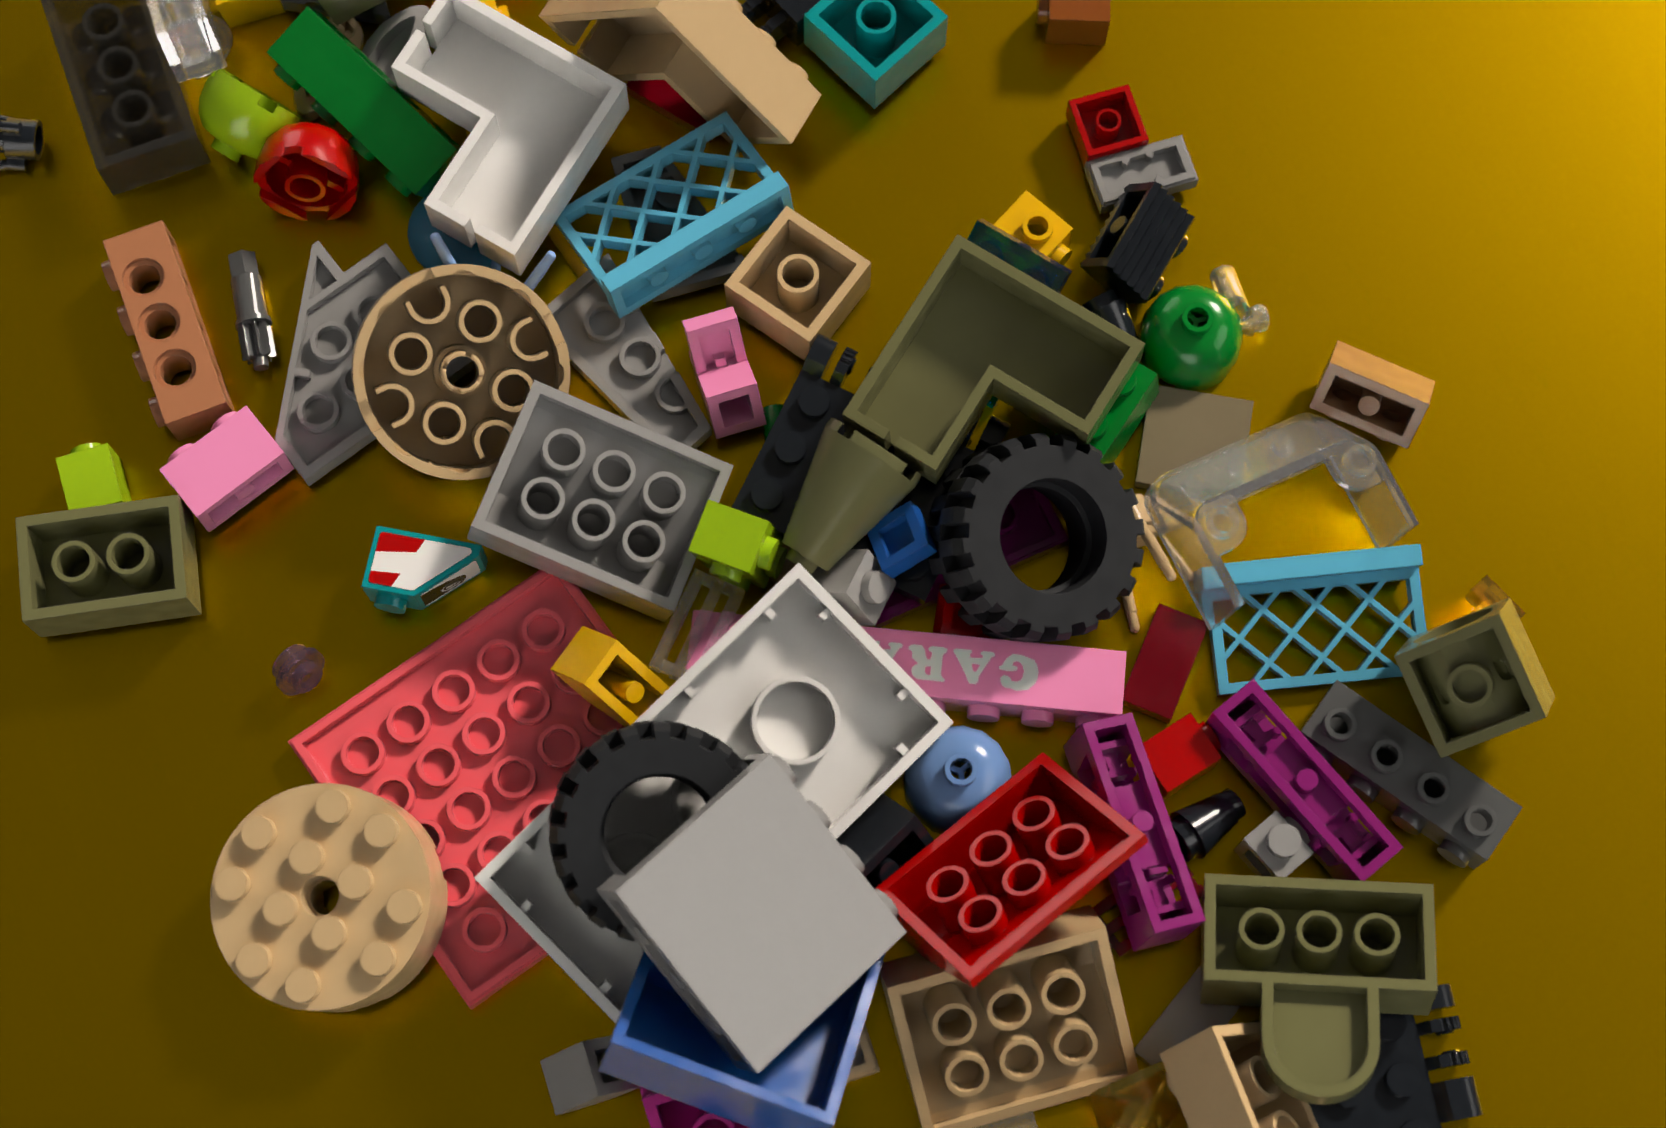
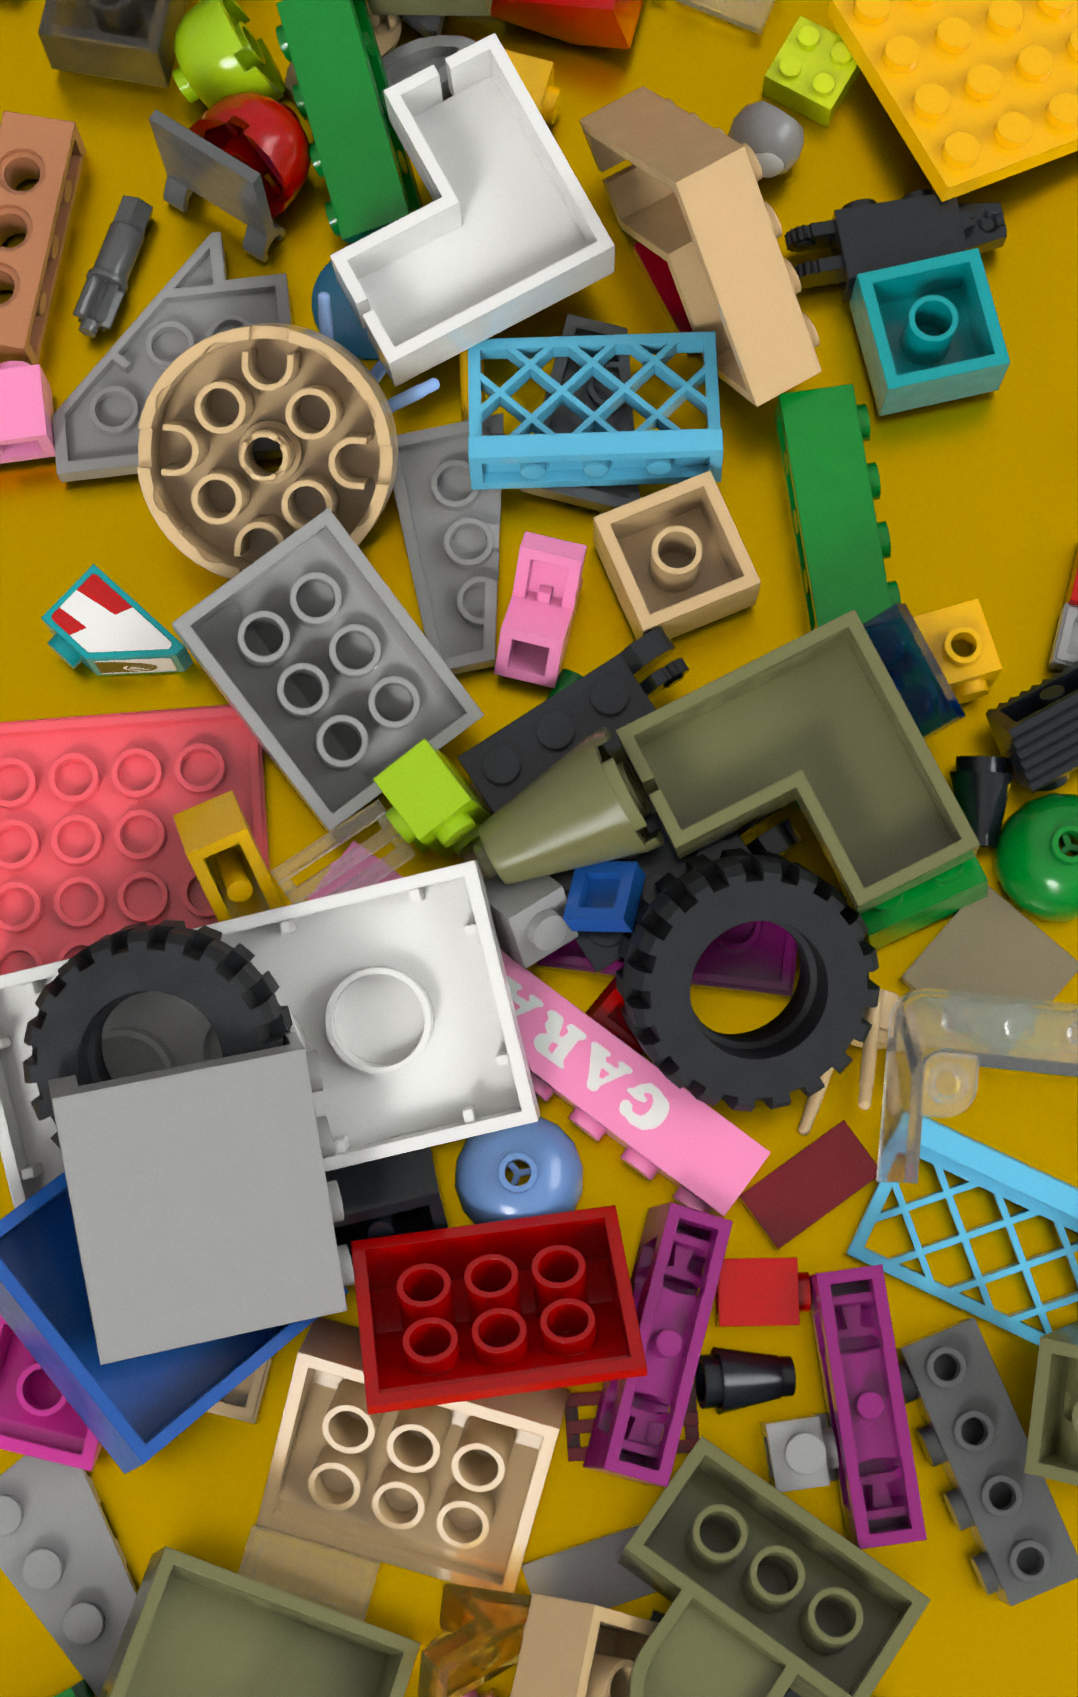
camera: 35 degrees right, 5 degrees up
none -> dark grey flag [149,109,285,263]
none -> green brick [774,384,901,631]

